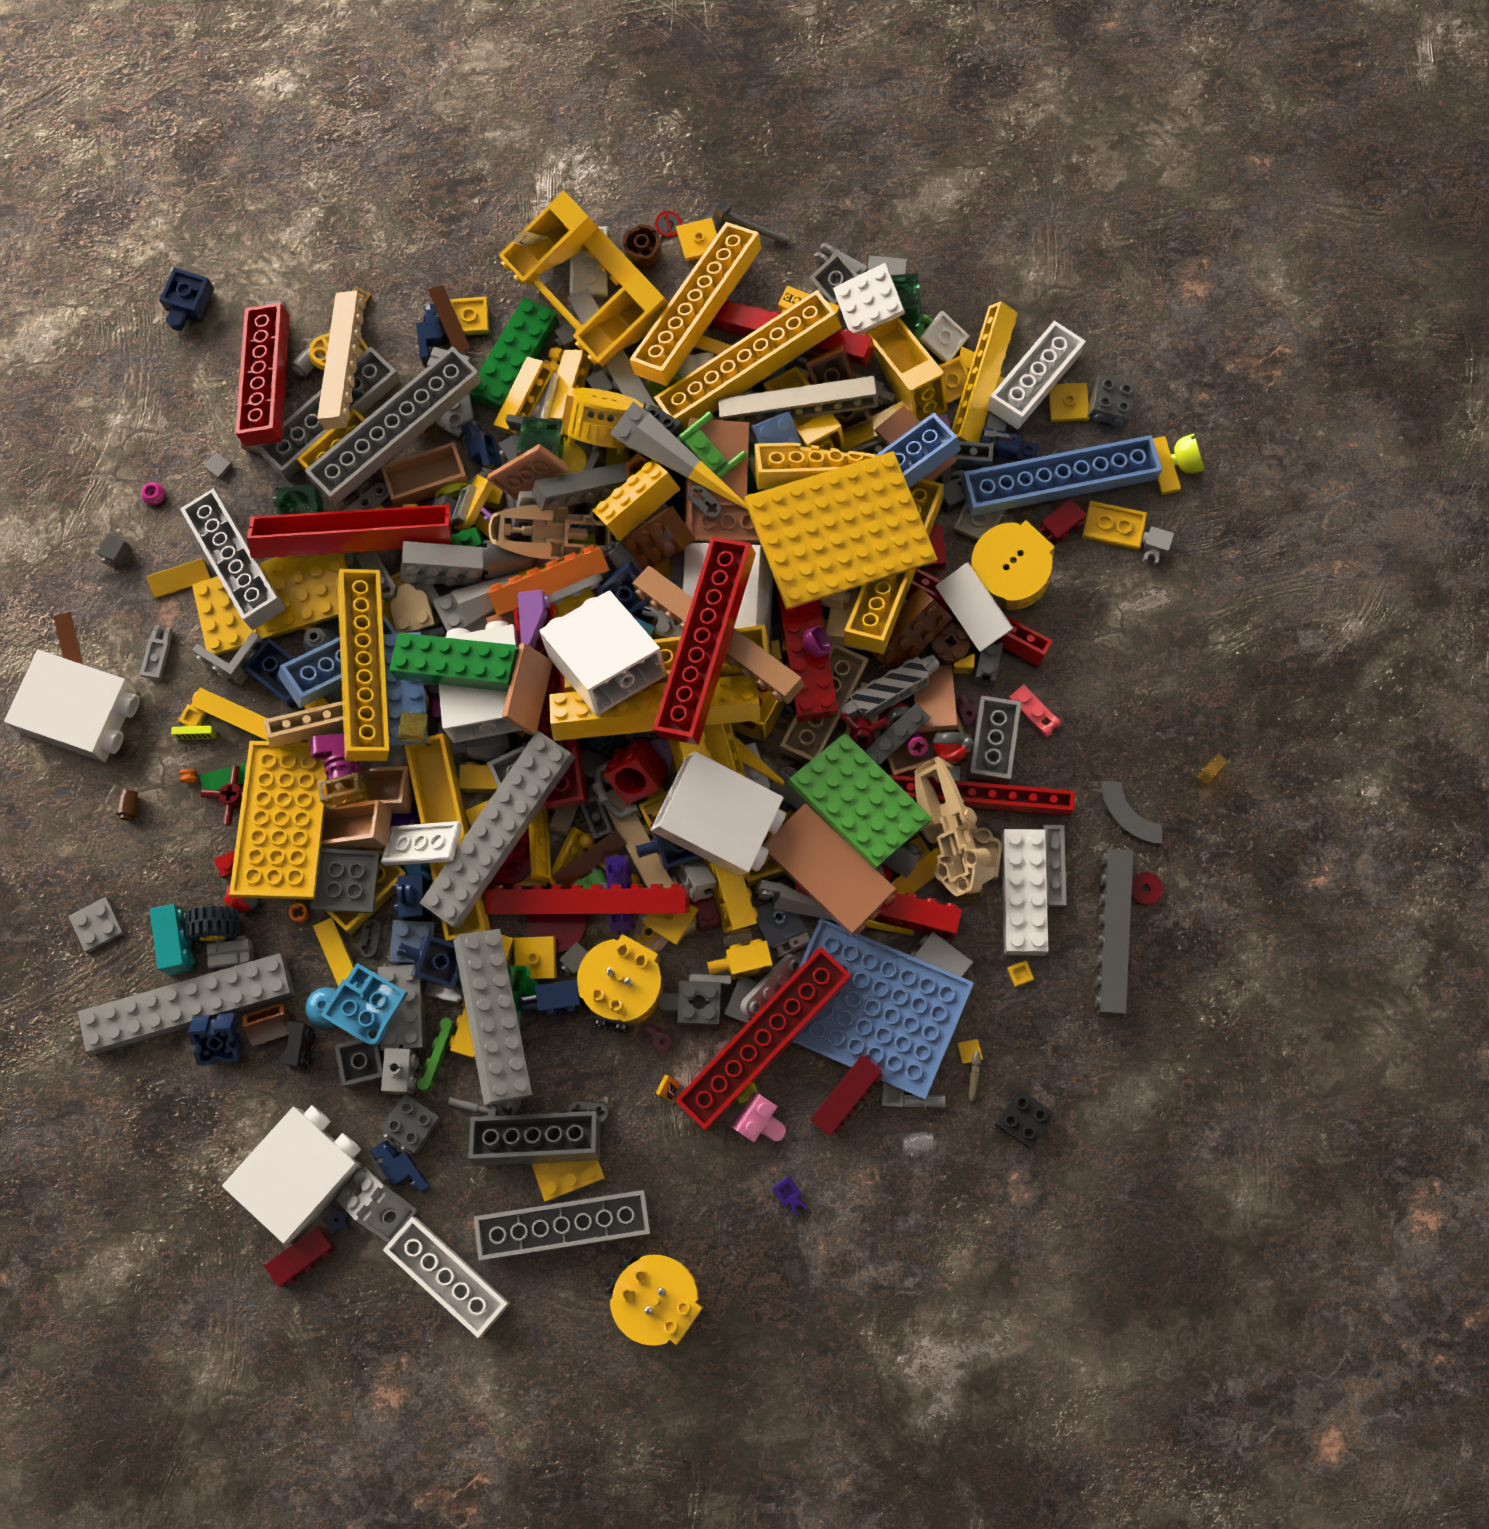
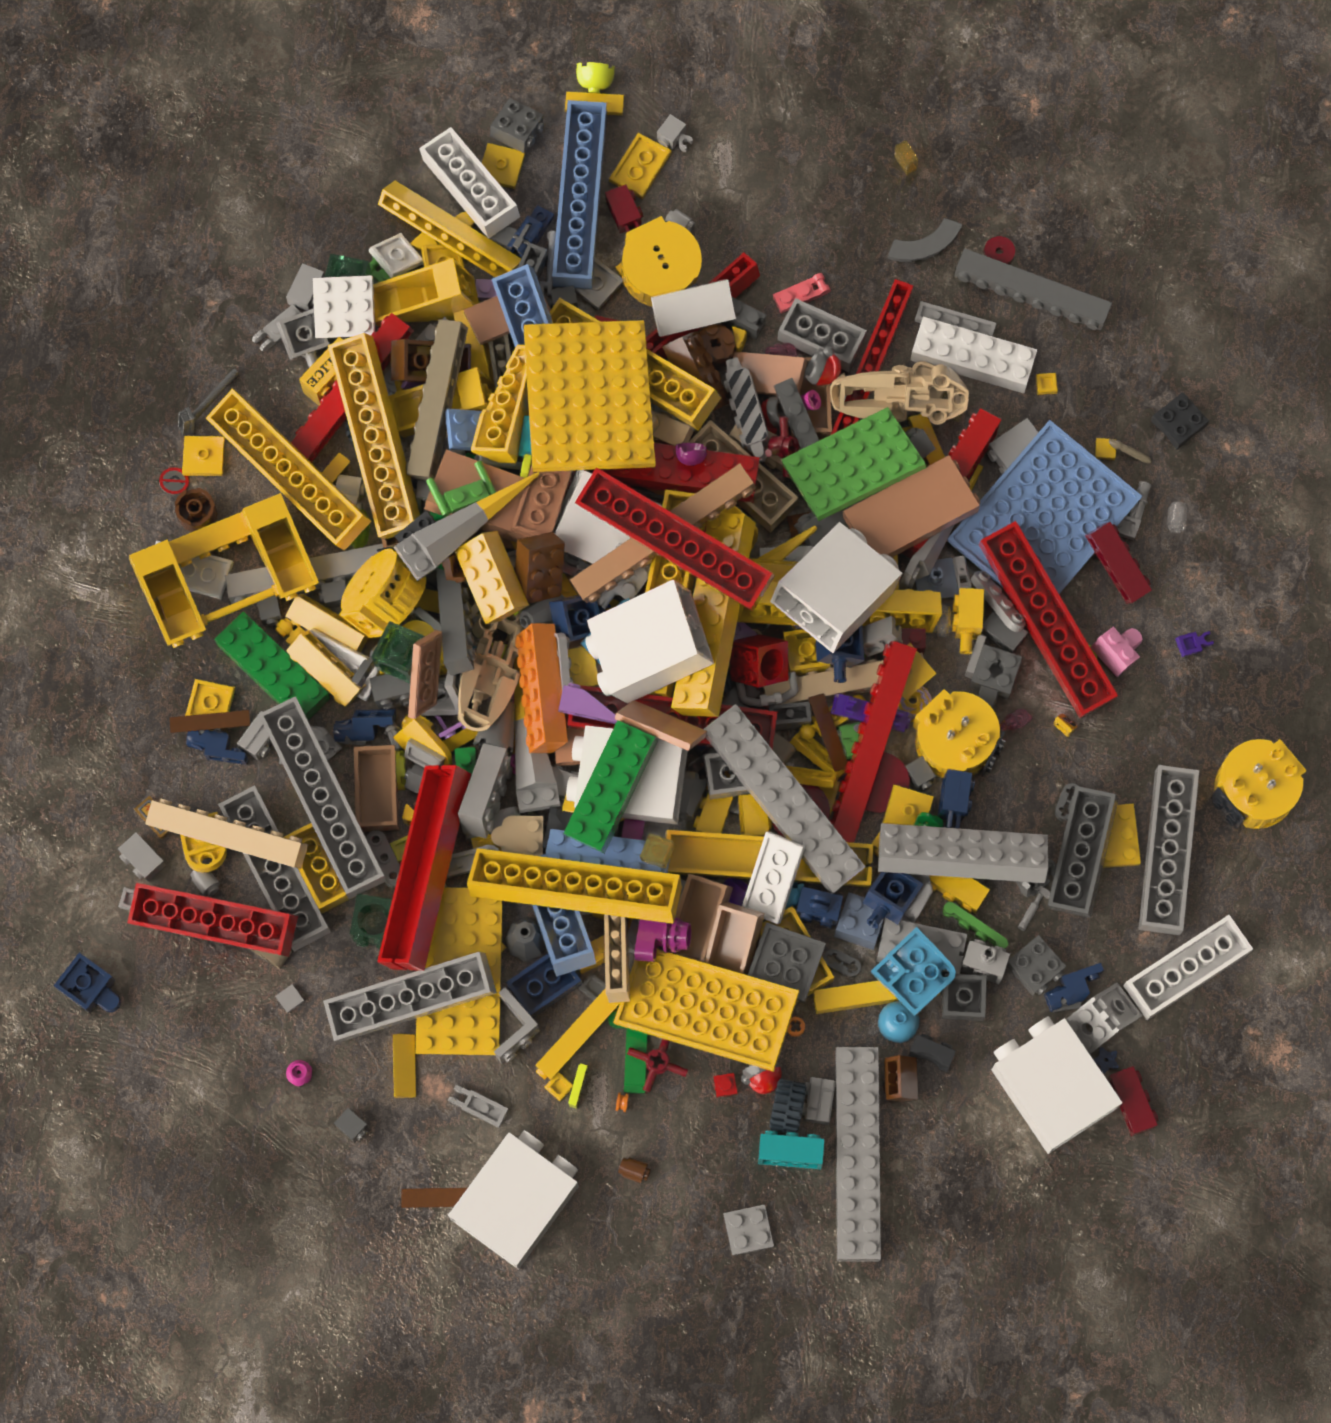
camera: 75 degrees left, 0 degrees up
dark blue brick [188,1013,243,1066] -> none
clear yellow brick [318,772,368,809] -> none
dark grey beam [688,485,721,520] -> none
none -> light grey brick [118,833,166,882]
none -> light grey brick [665,209,695,232]

